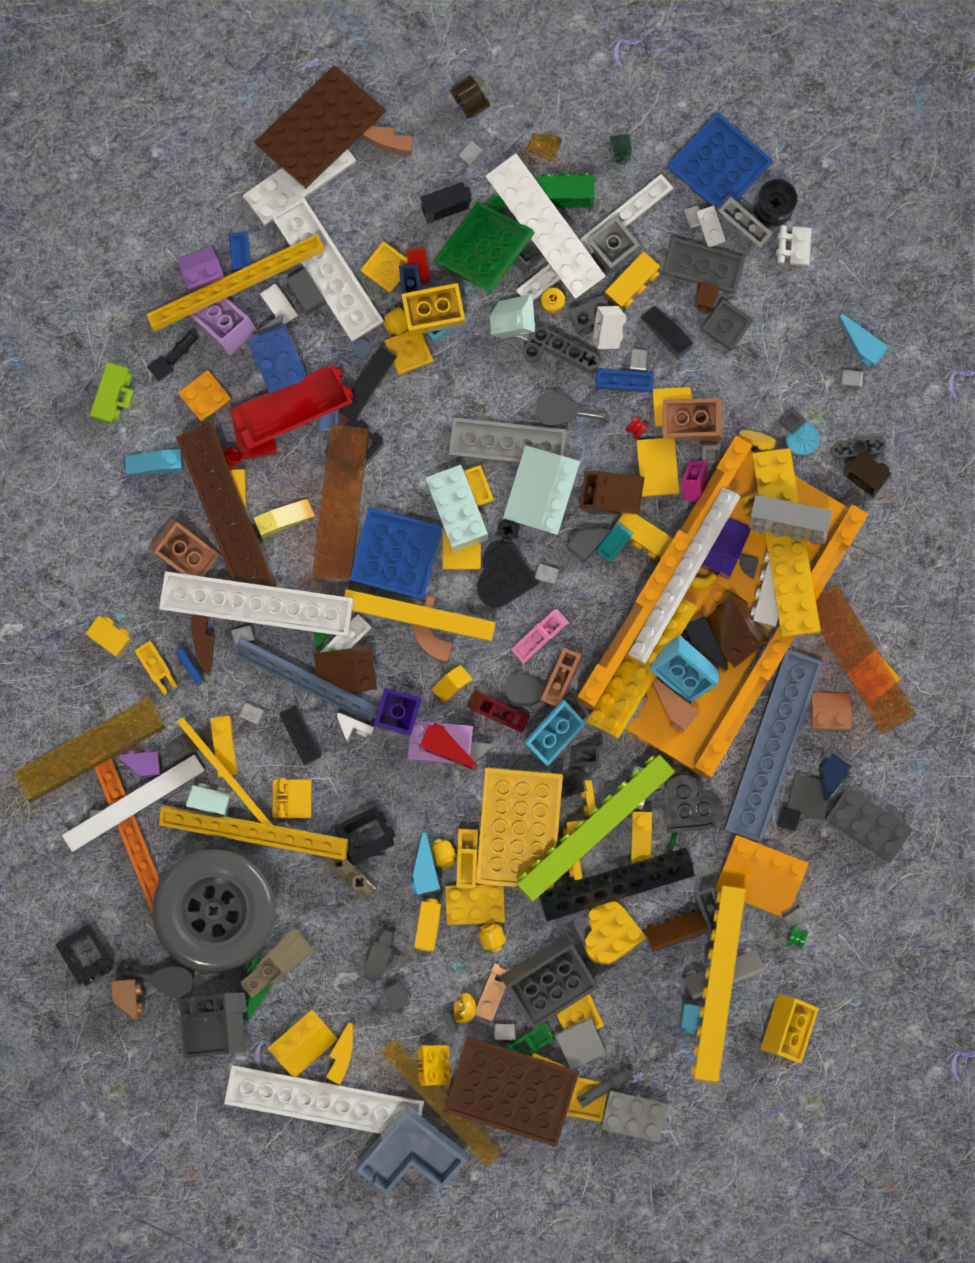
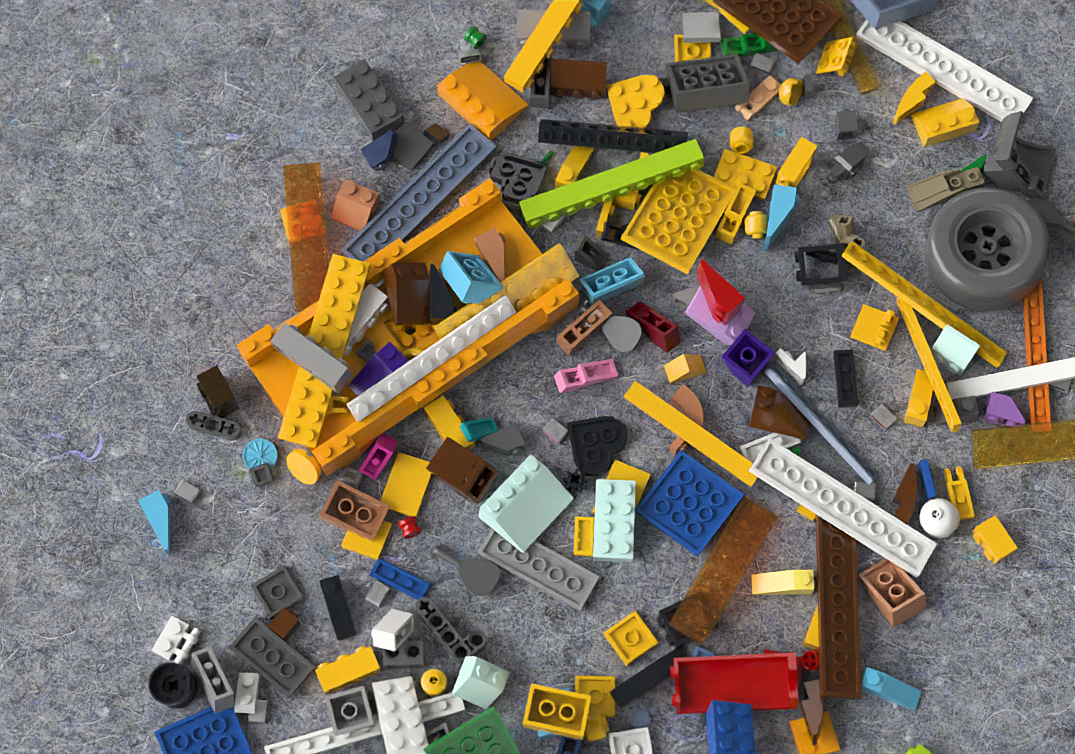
camera: 155 degrees left, 10 degrees down
none -> yellow tile [603,610,659,666]
none -> reddish brown slope [801,679,823,746]
none -> white cylinder [919,498,960,538]

